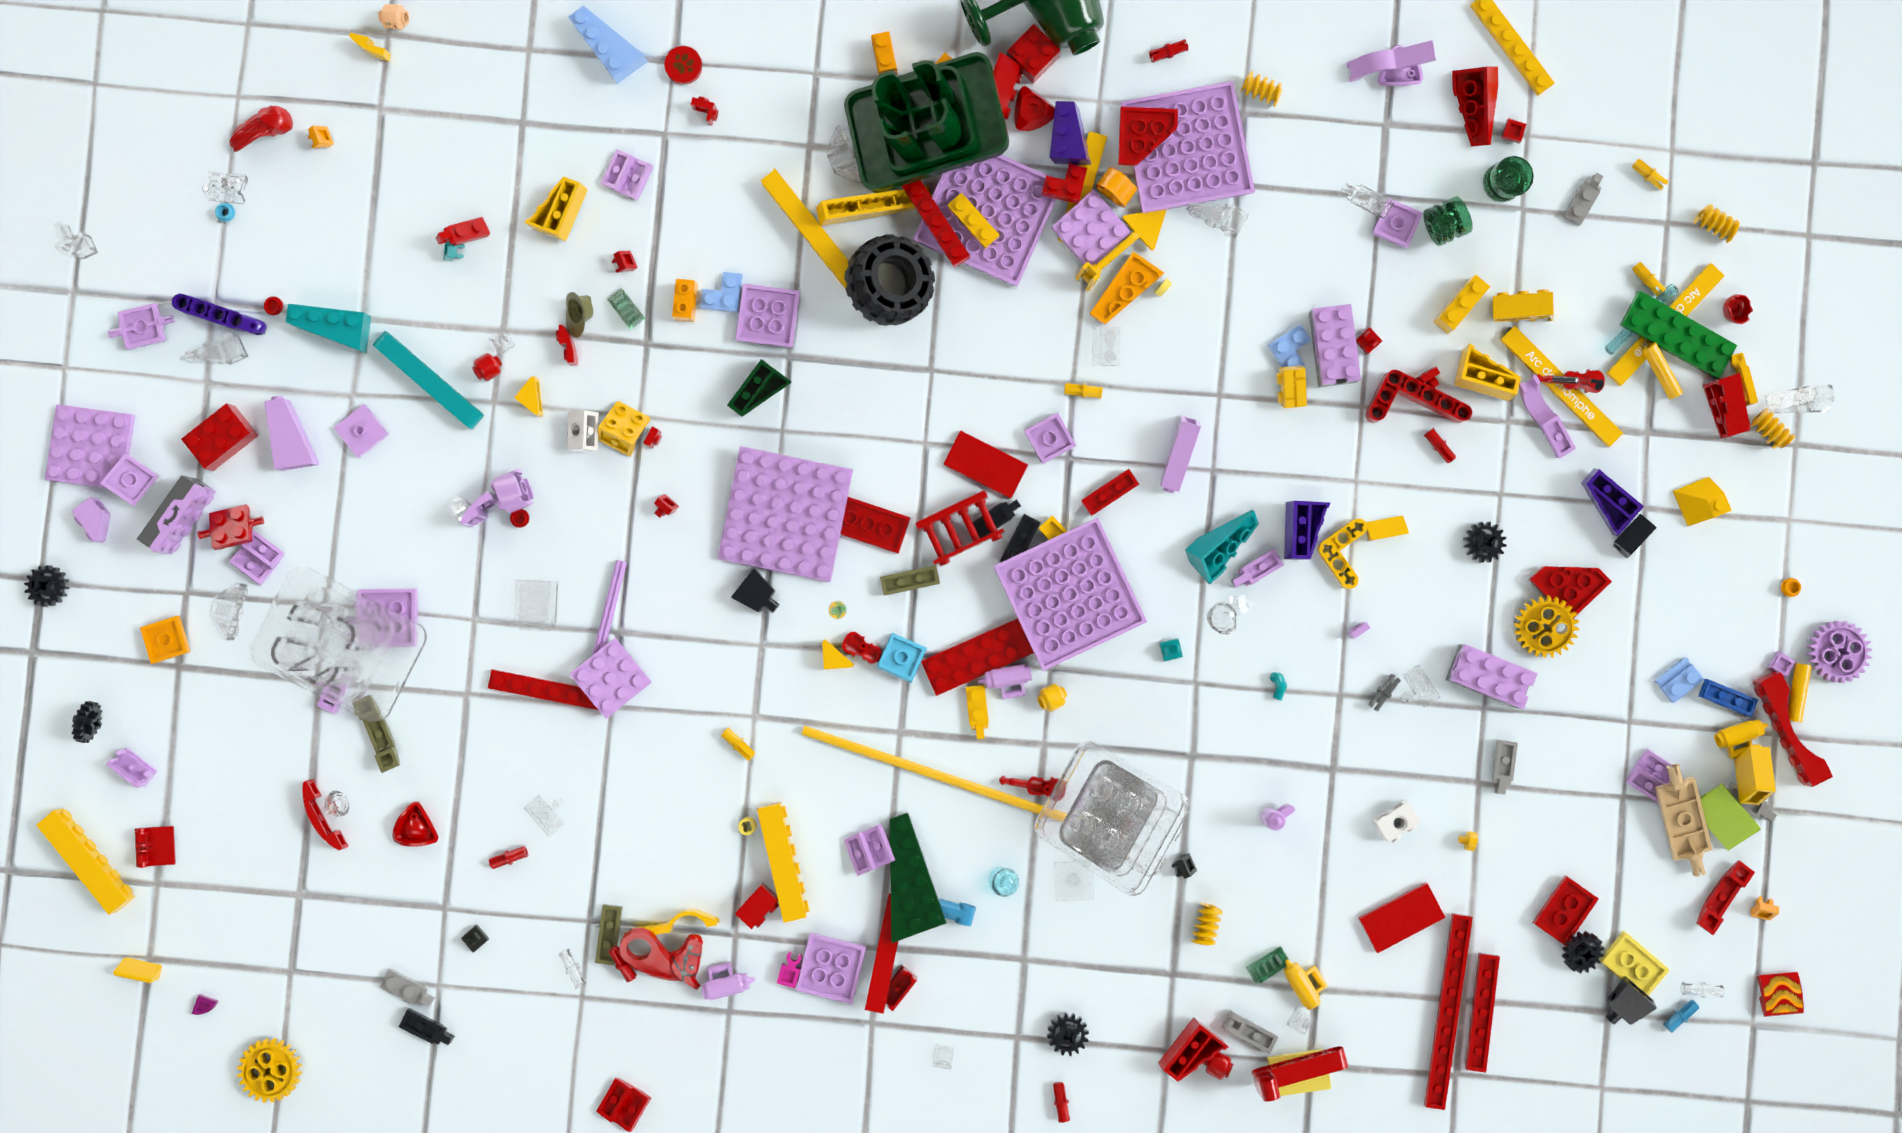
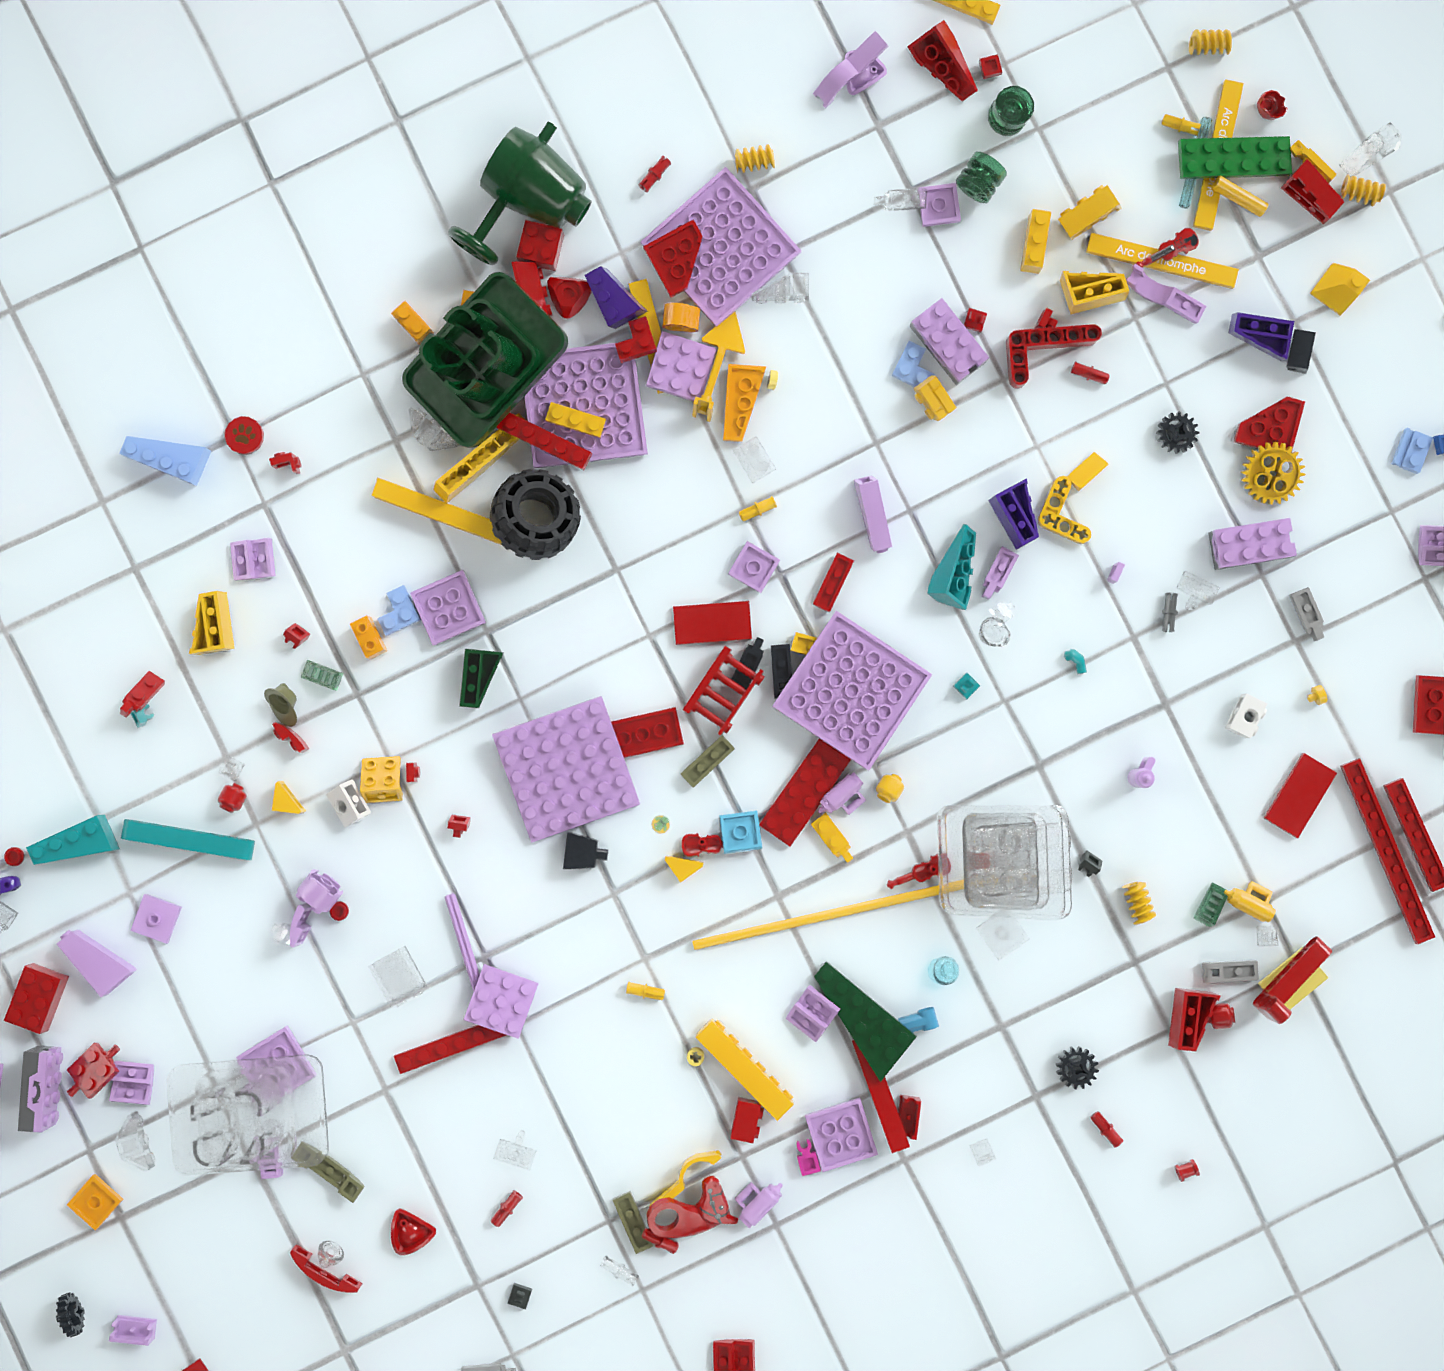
camera: 30 degrees left, 0 degrees up
light grey hinge [1563,173,1604,226] -> none
yellow axle [1632,159,1669,190] -> none

